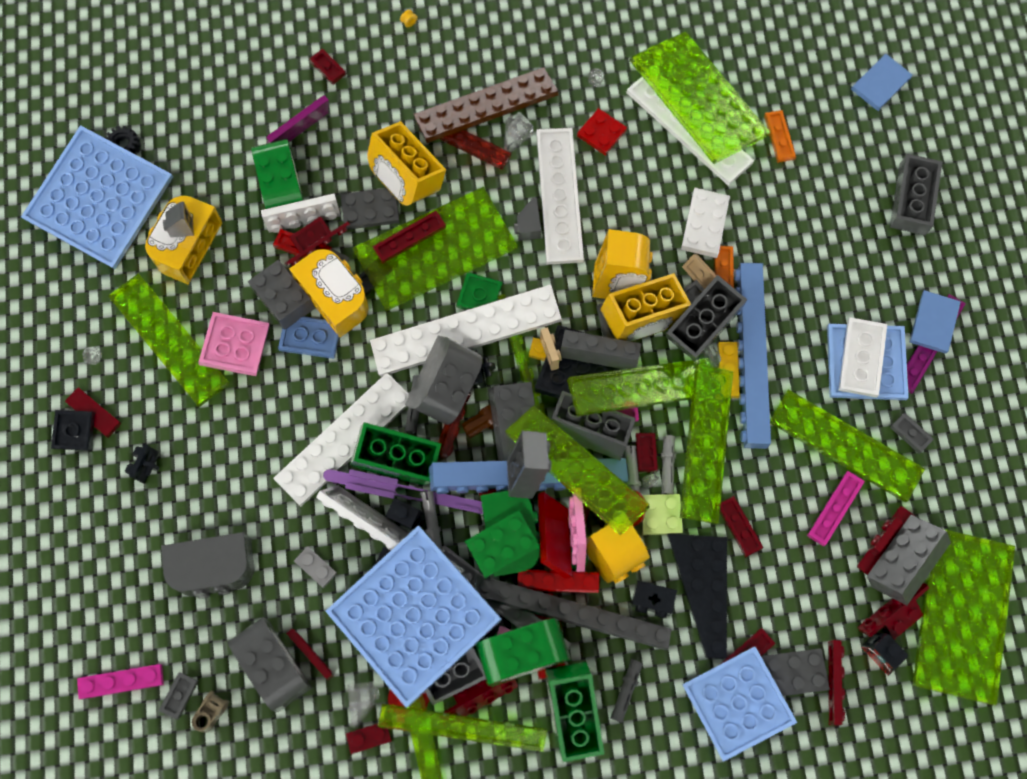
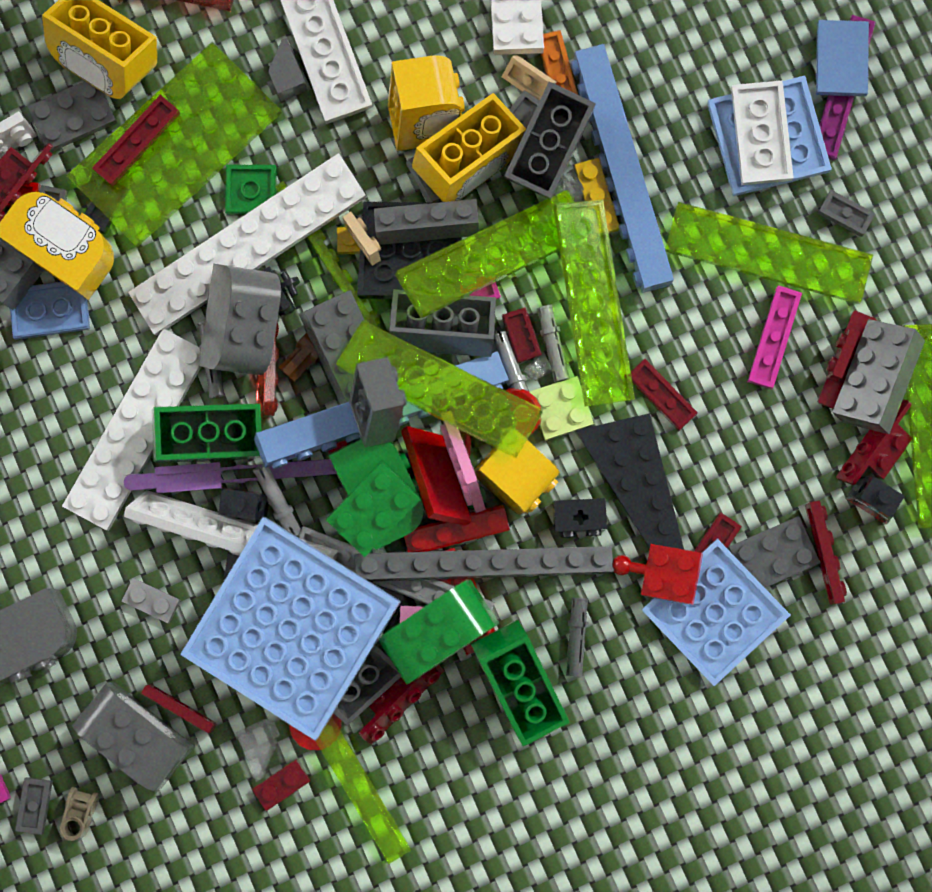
camera: 15 degrees left, 10 degrees up
clear neon green plate [378,703,547,752] -> none
none -> red plate [612,544,703,605]

